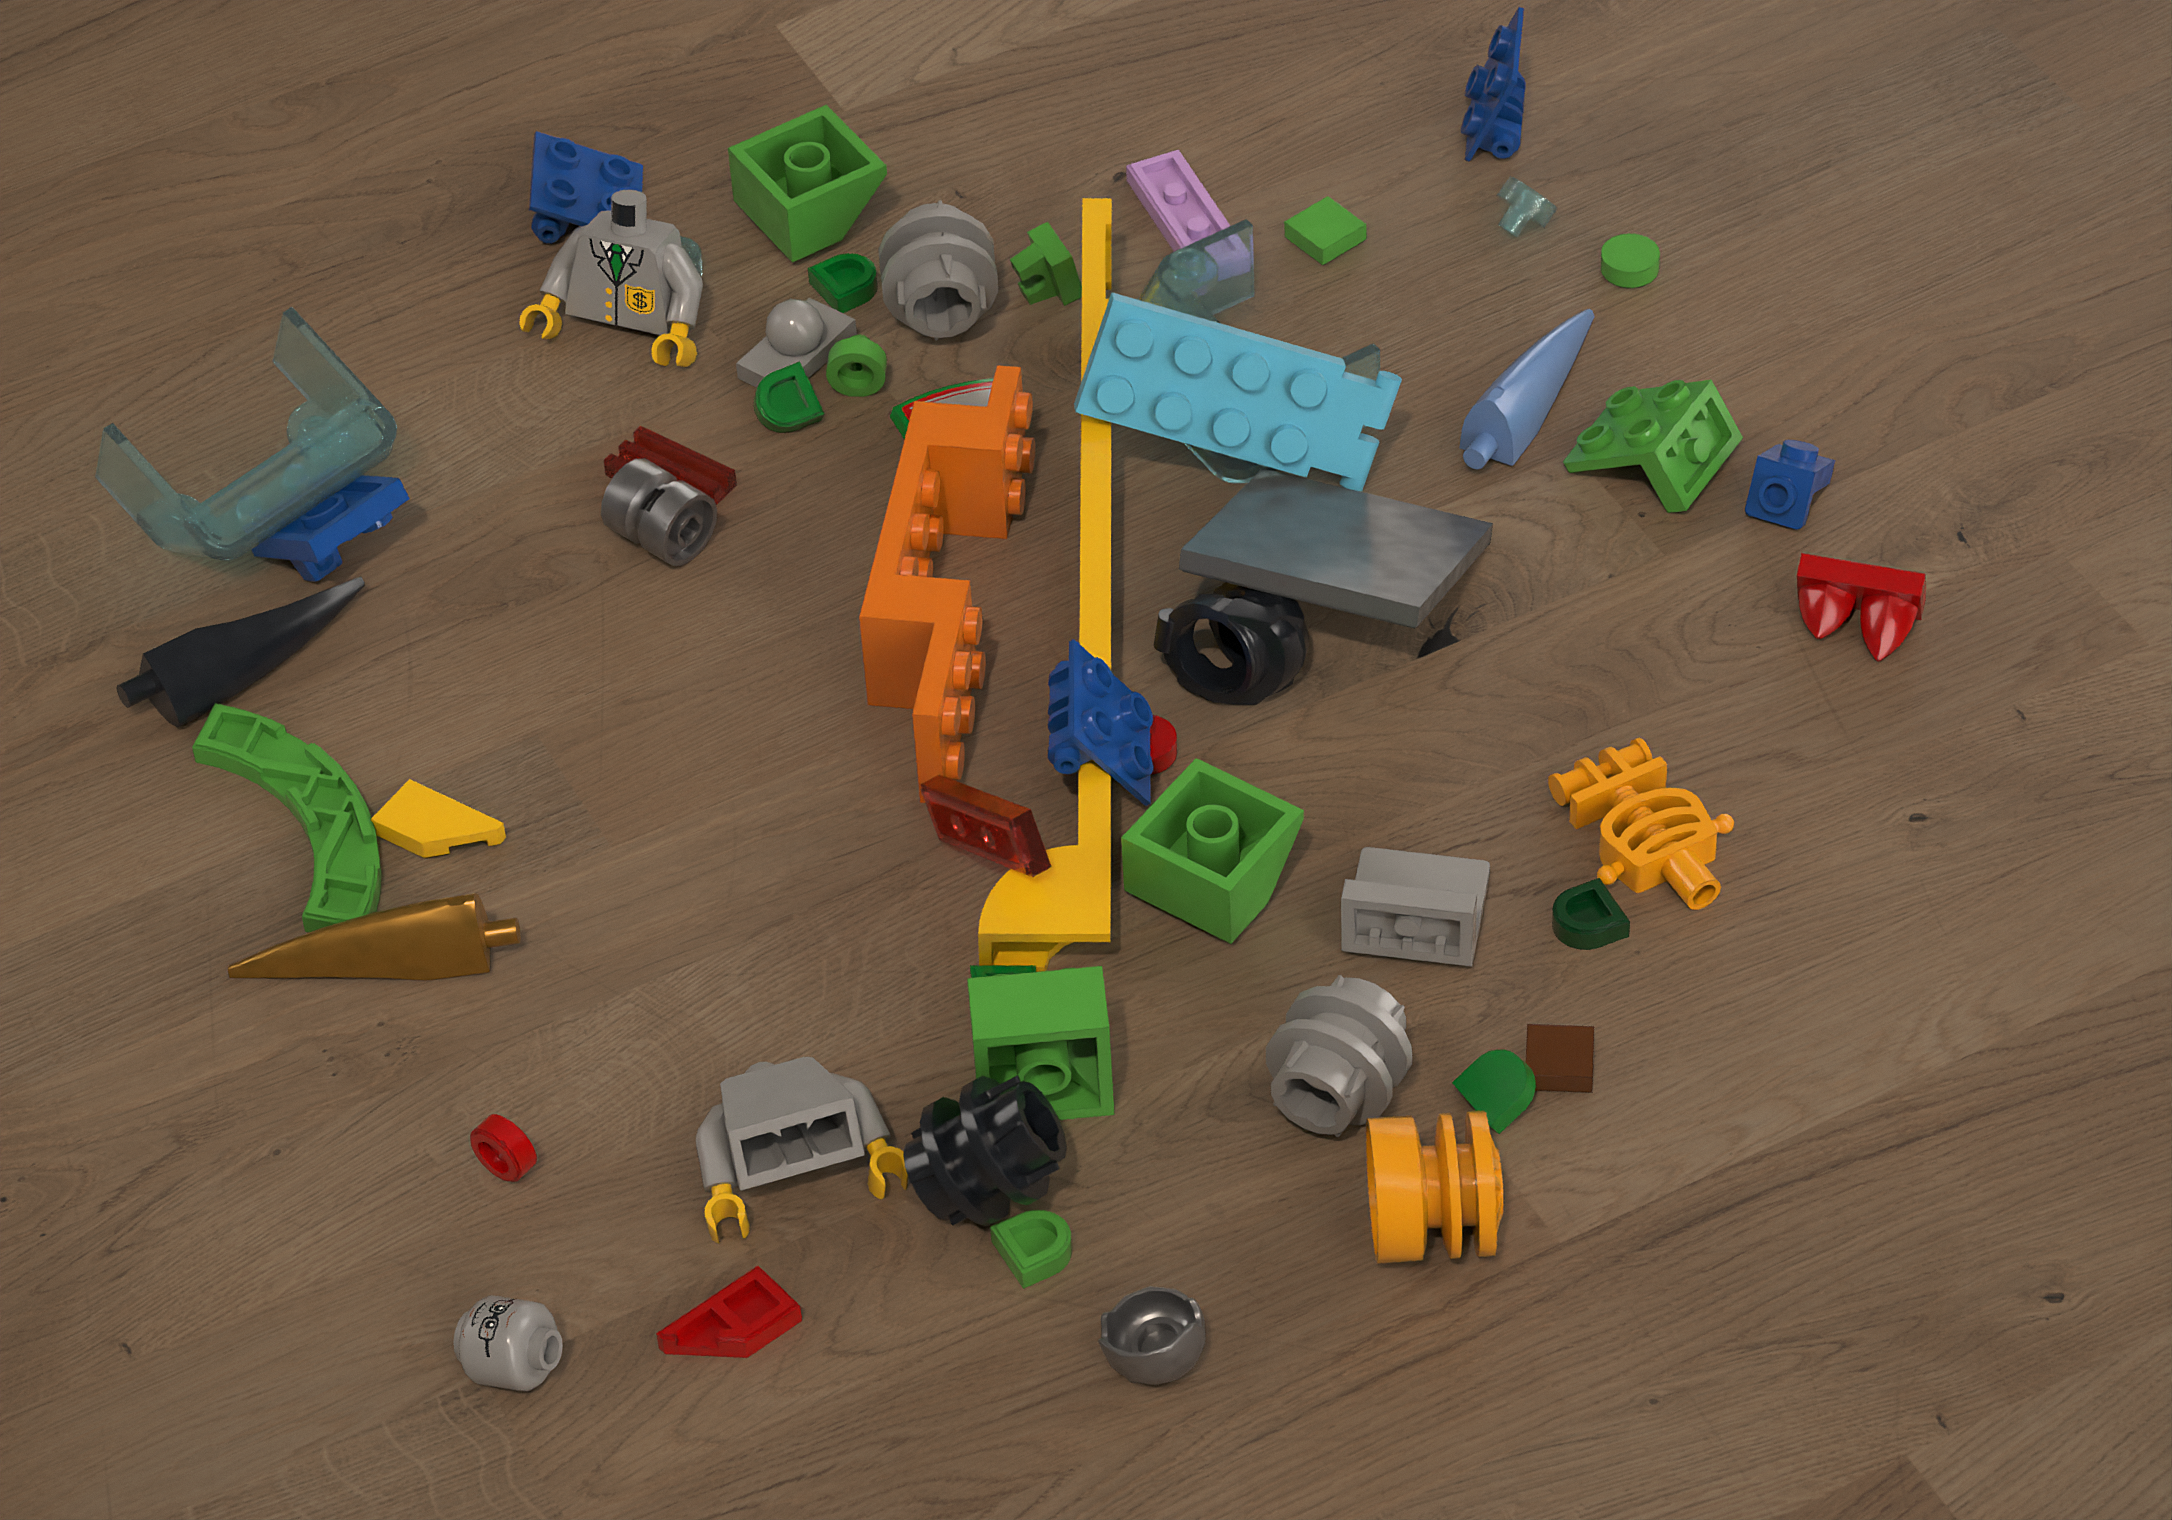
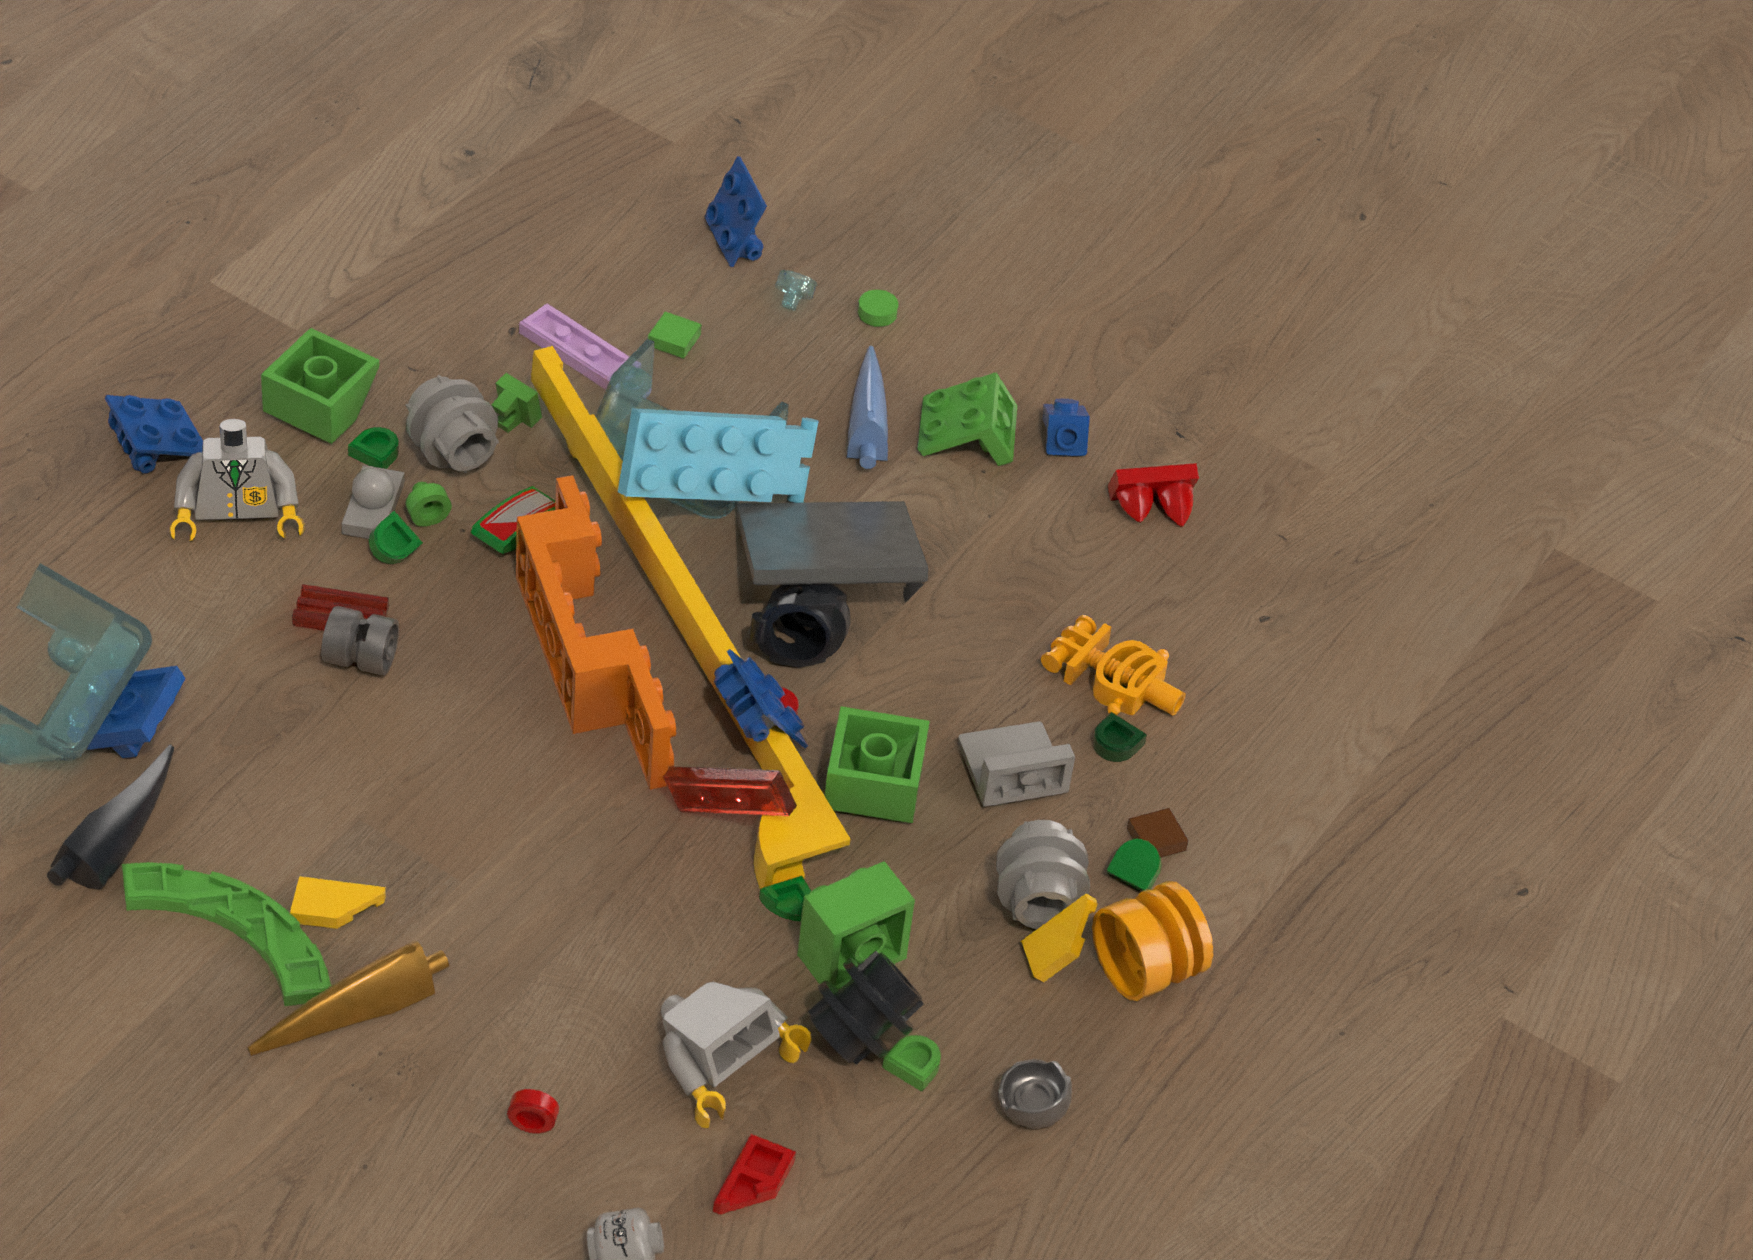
camera: 35 degrees left, 0 degrees up
none -> yellow tile [1021,894,1098,982]

